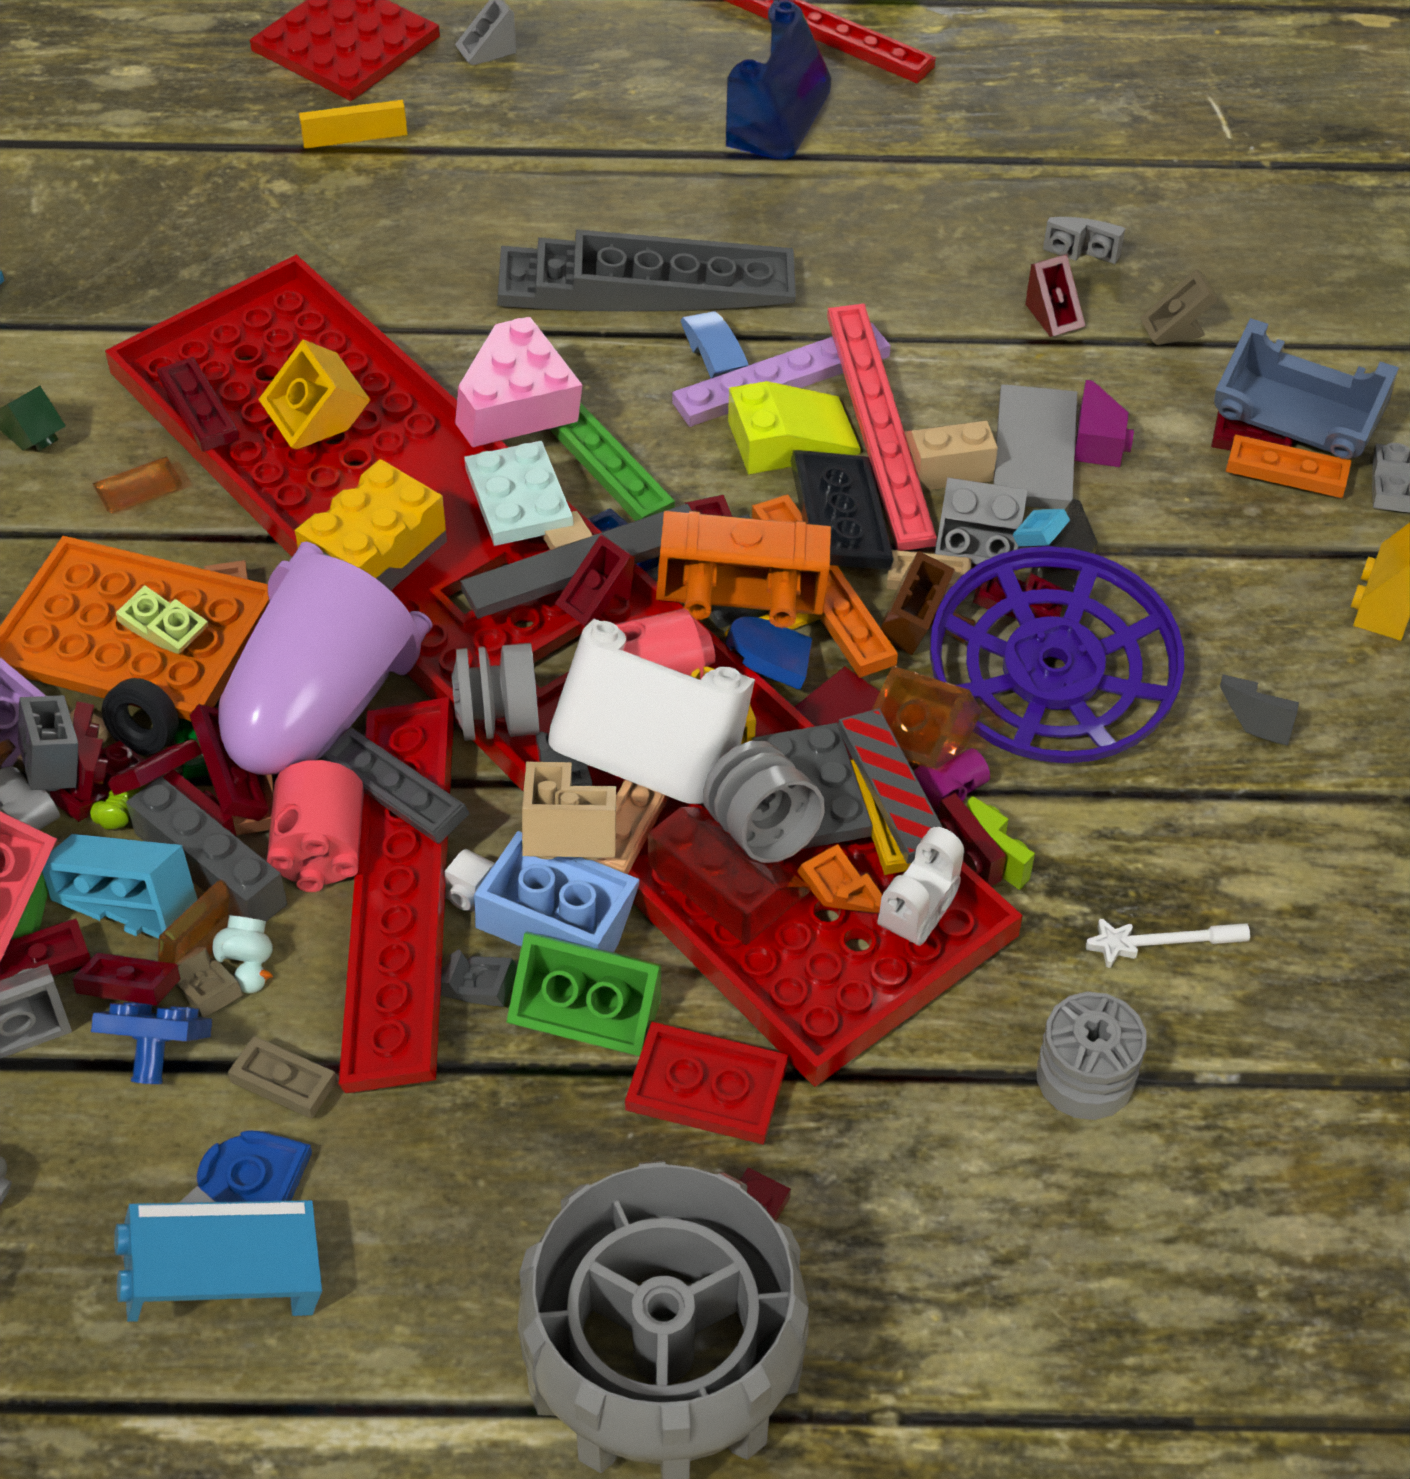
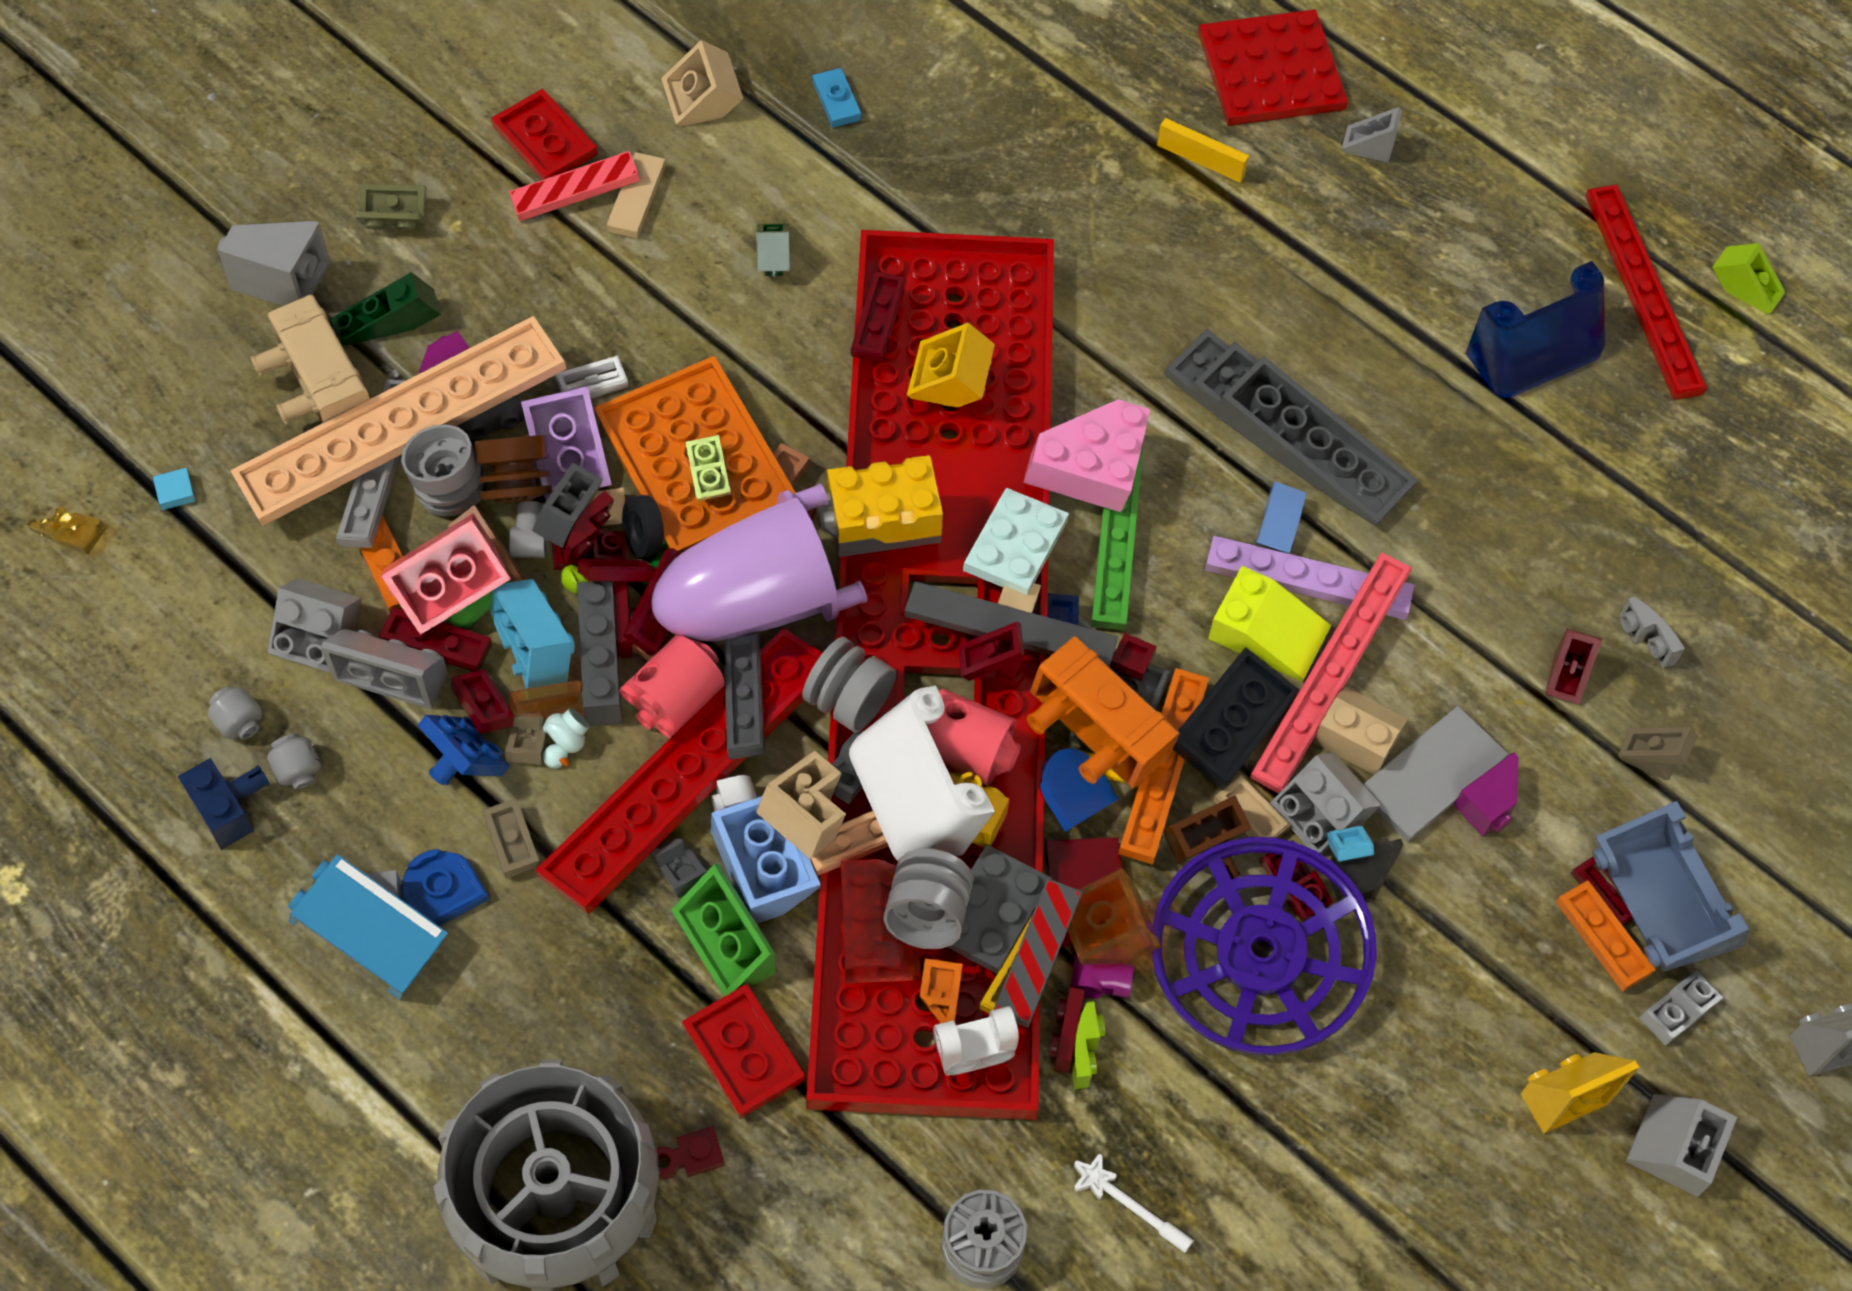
camera: 40 degrees right, 10 degrees up
clear orange tile [92,456,182,513] -> none
dark grey slope [1220,674,1299,746] -> none

